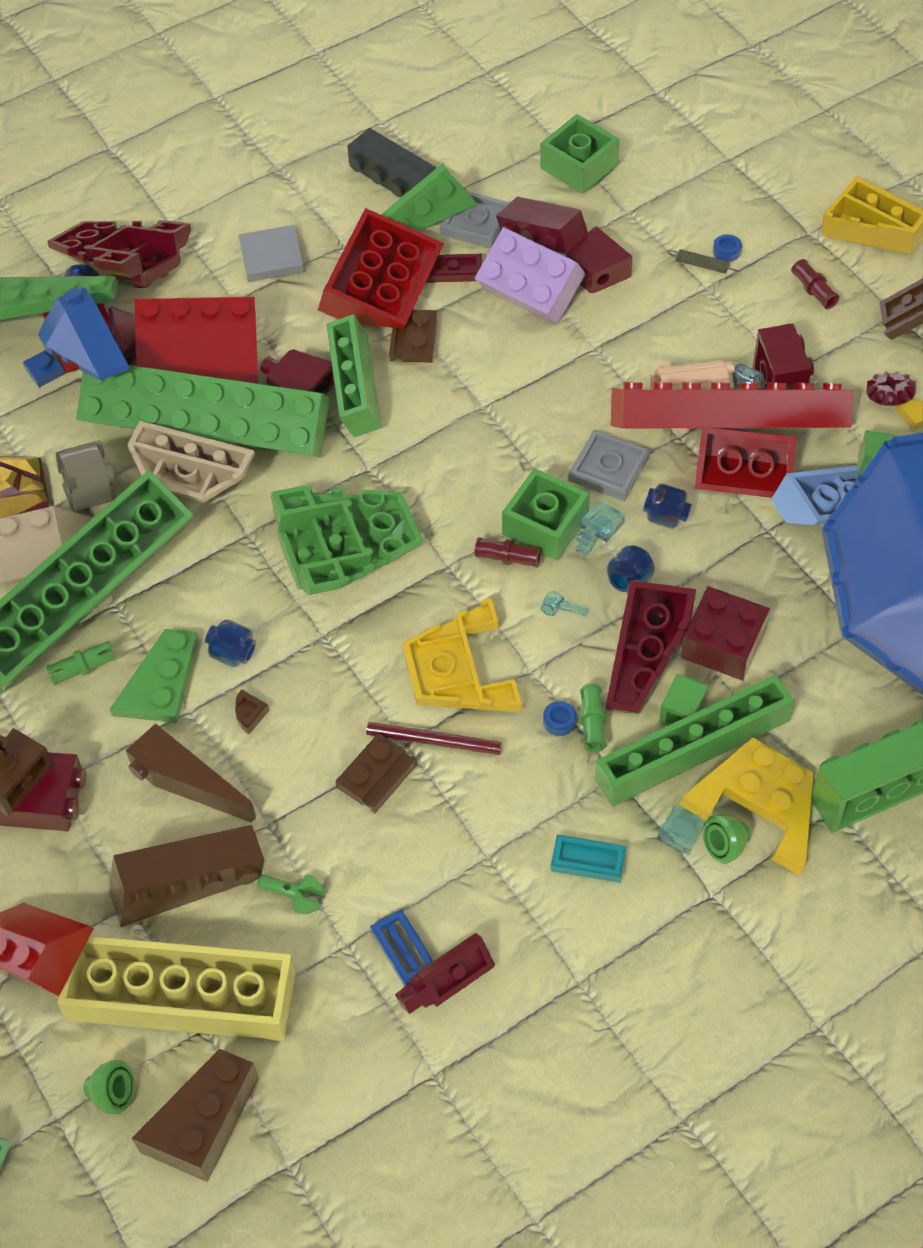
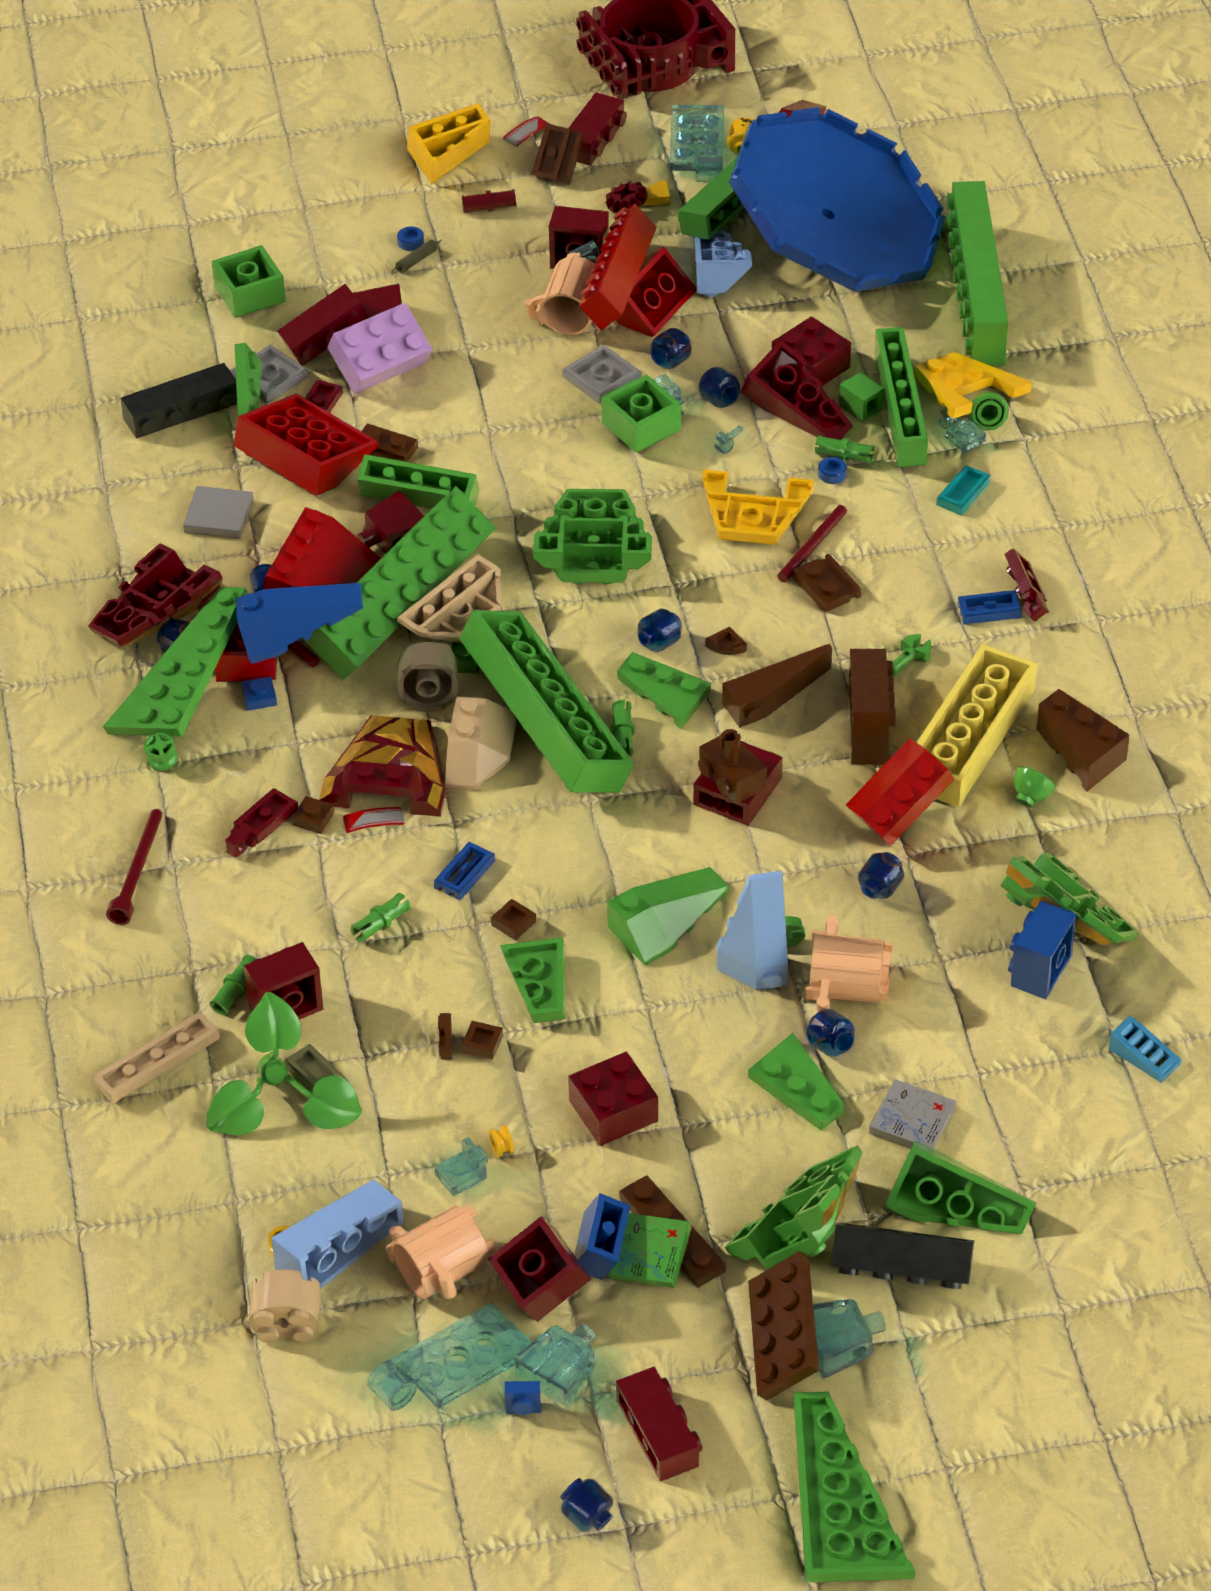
camera: 70 degrees left, 10 degrees down
dark red pin [474,537,542,568] -> none

